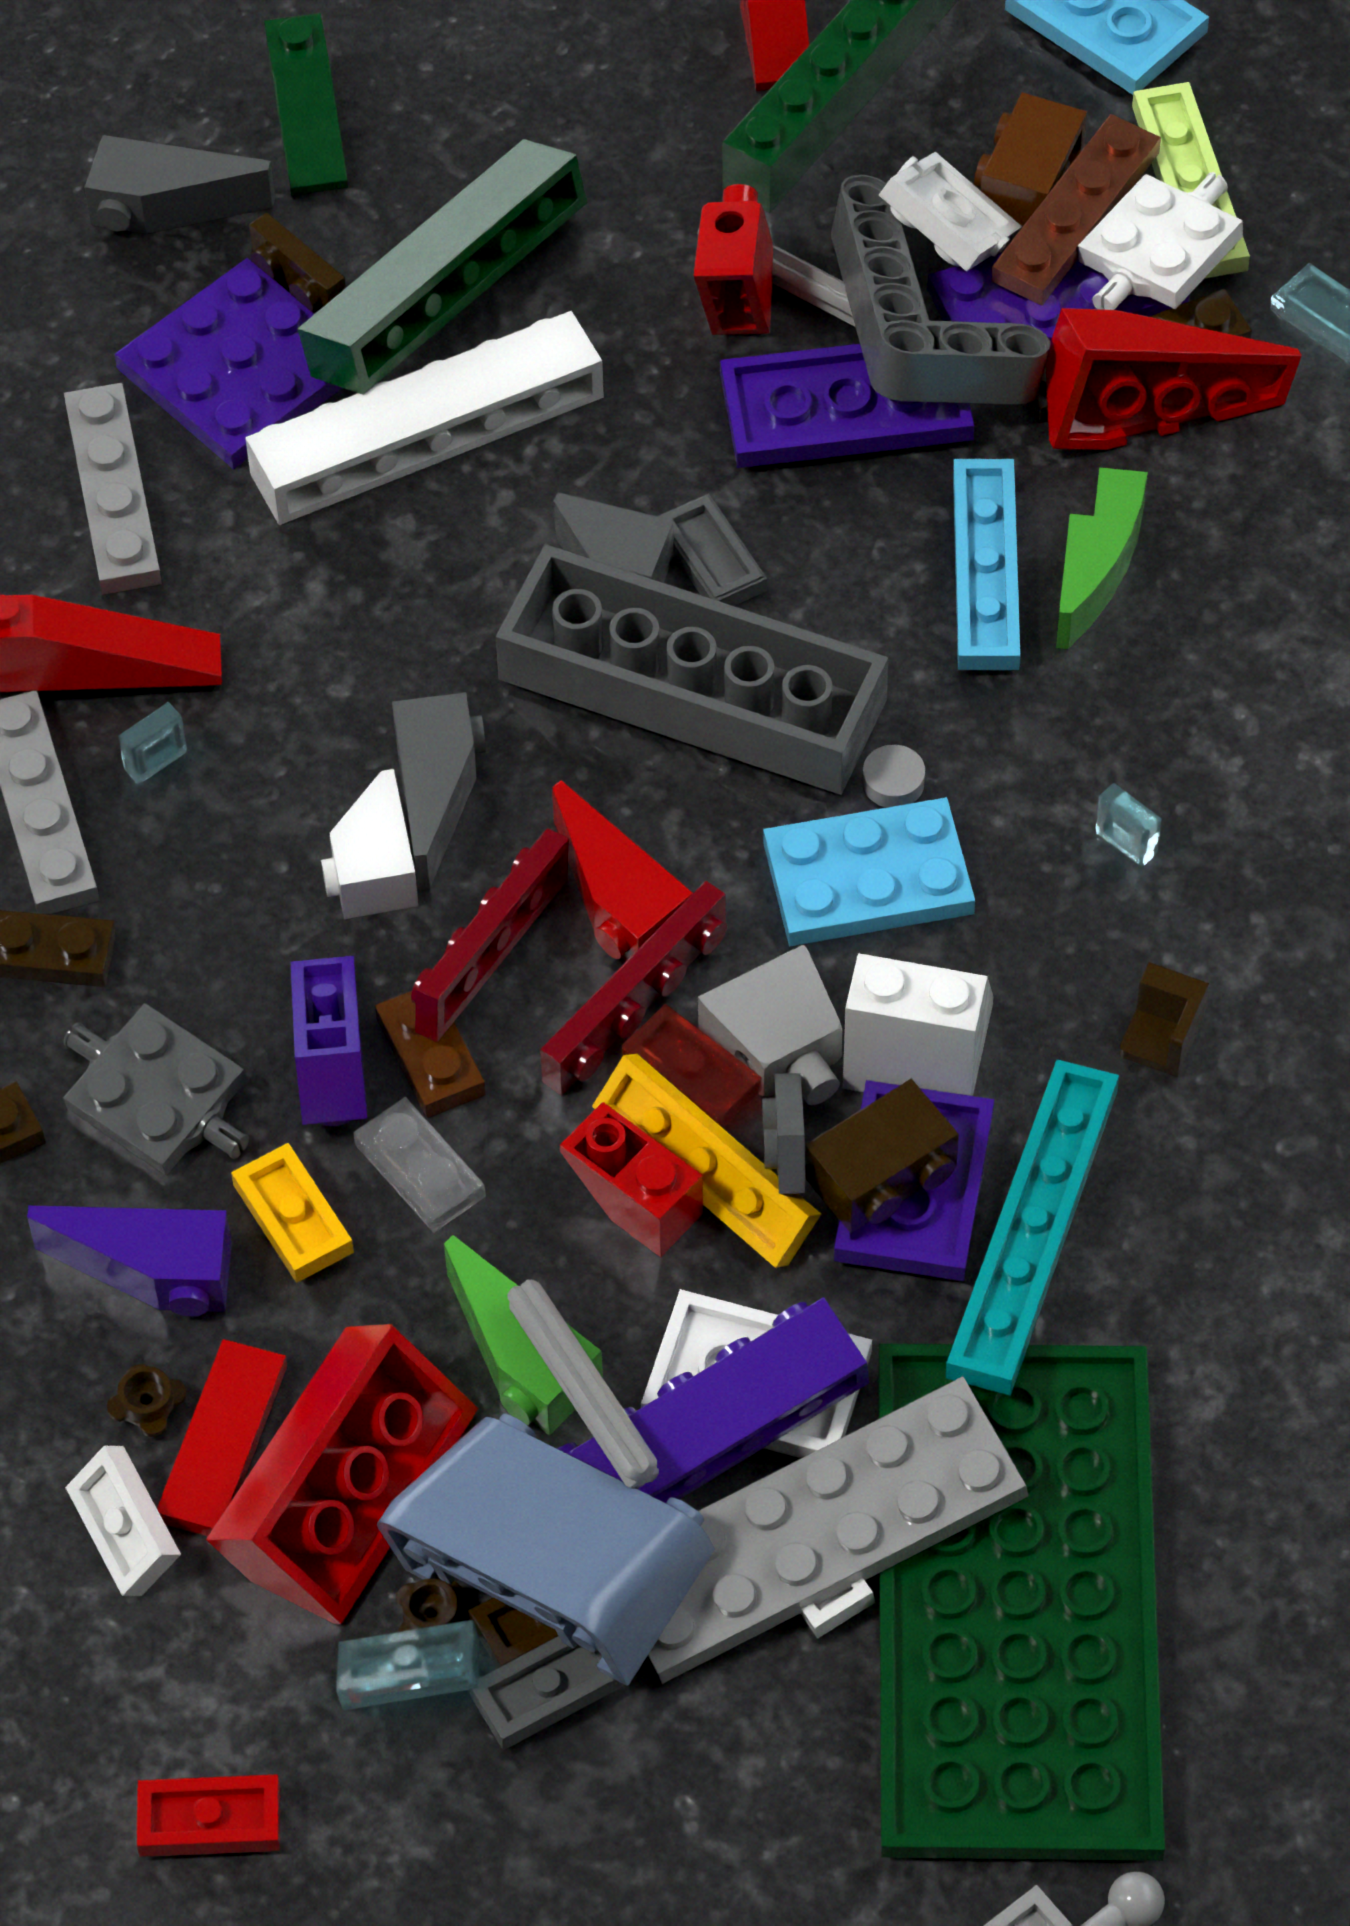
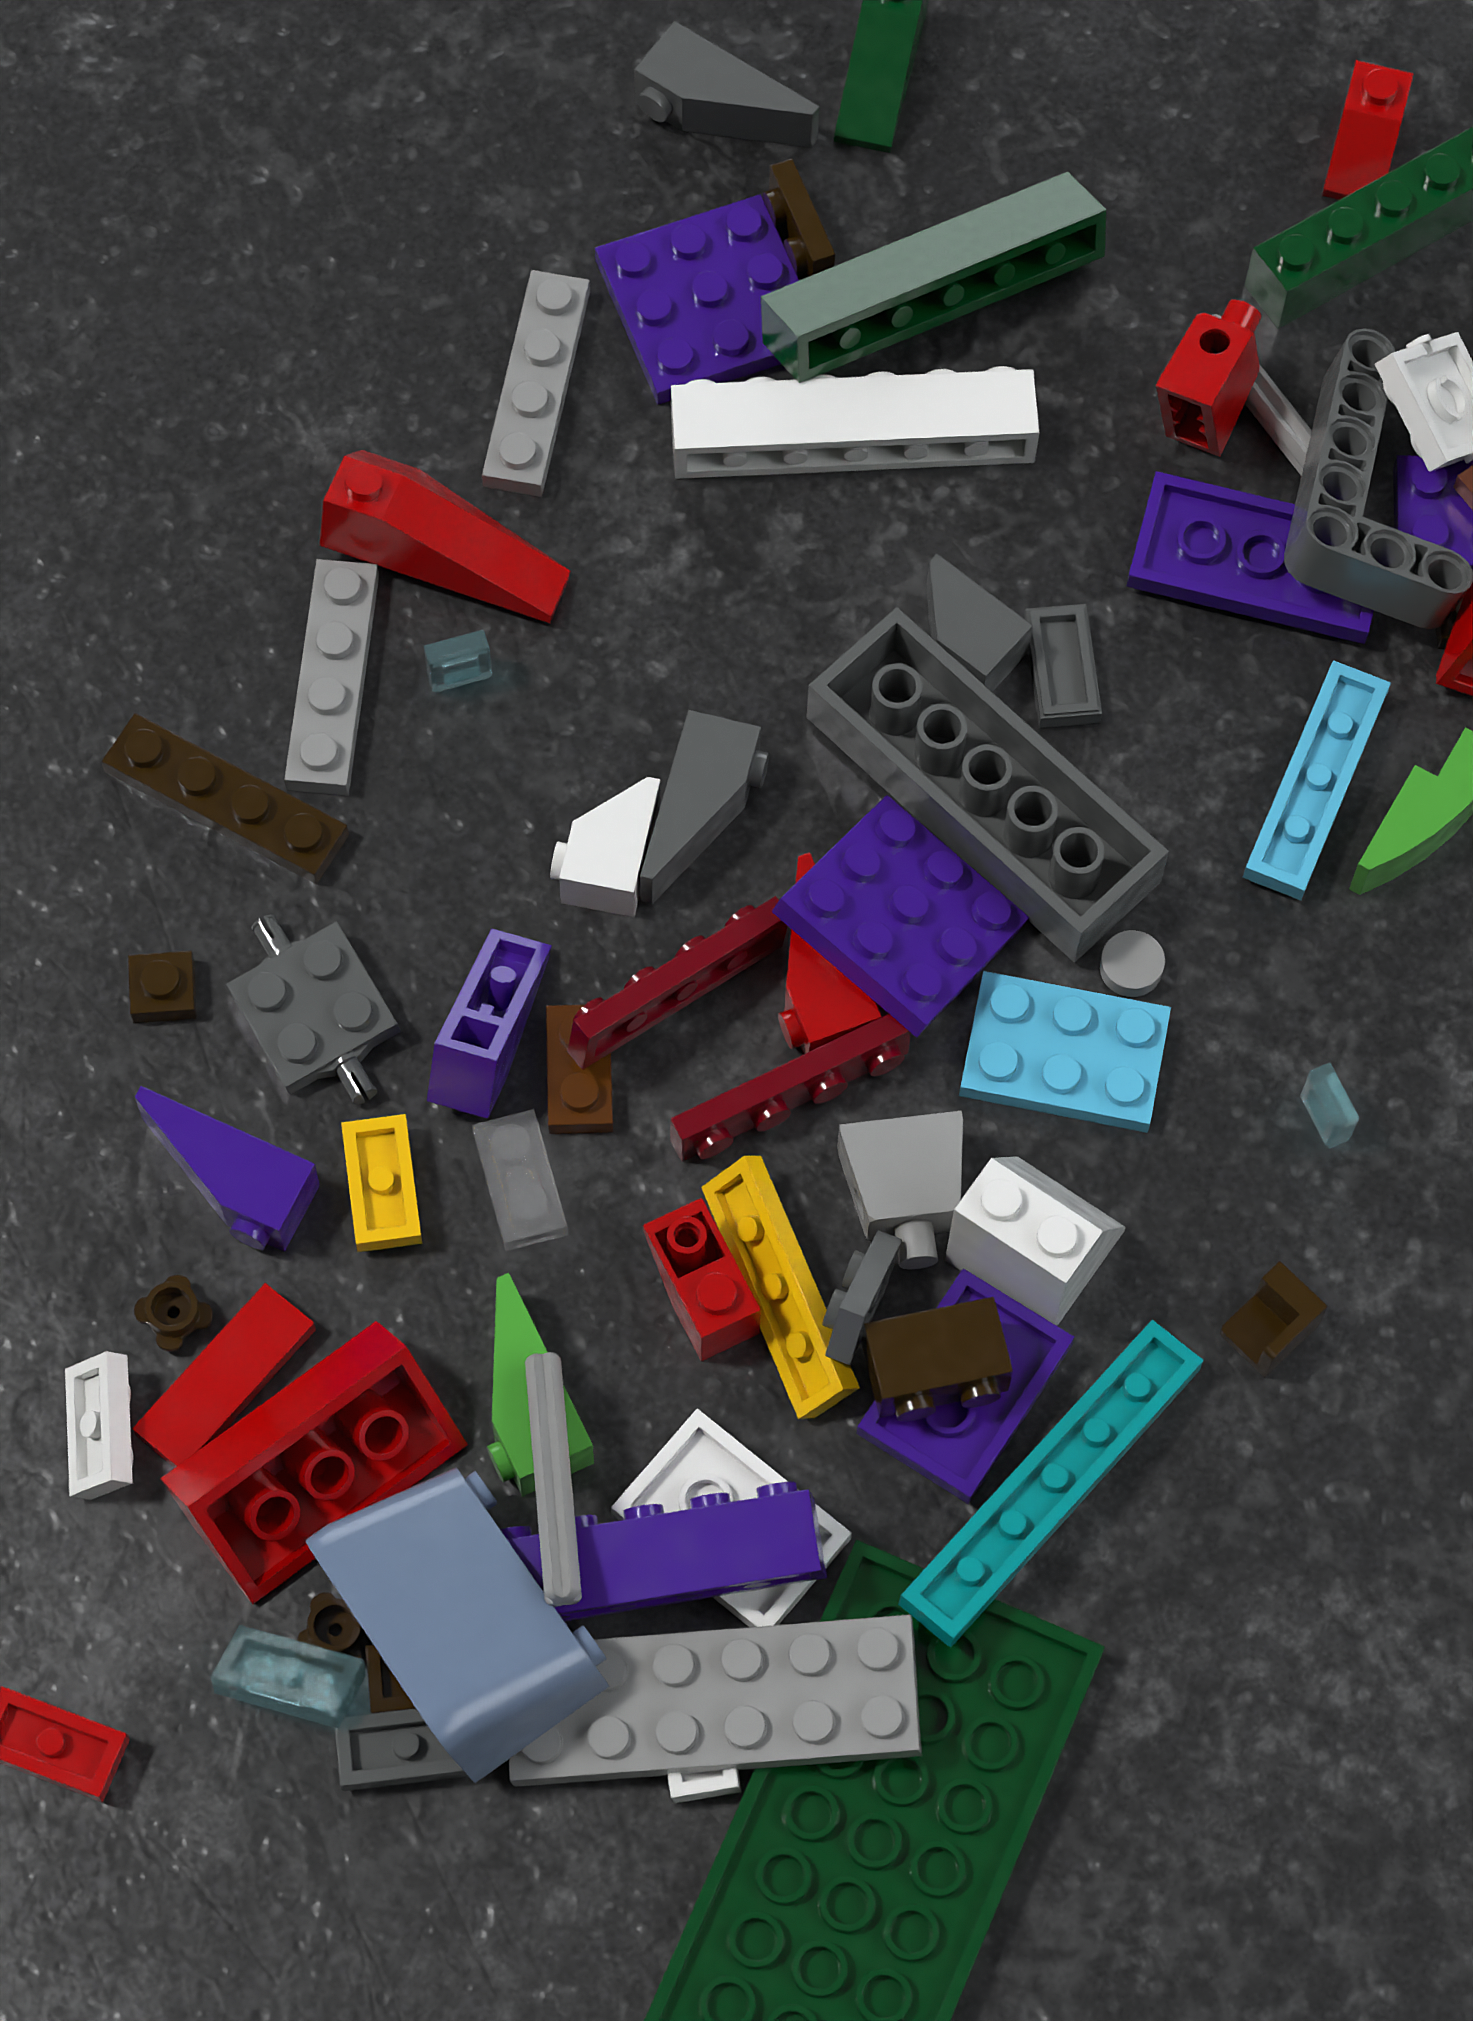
camera: 20 degrees right, 10 degrees up
clear red plate [622,1004,762,1128] -> none
none -> dark purple plate [772,795,1030,1038]

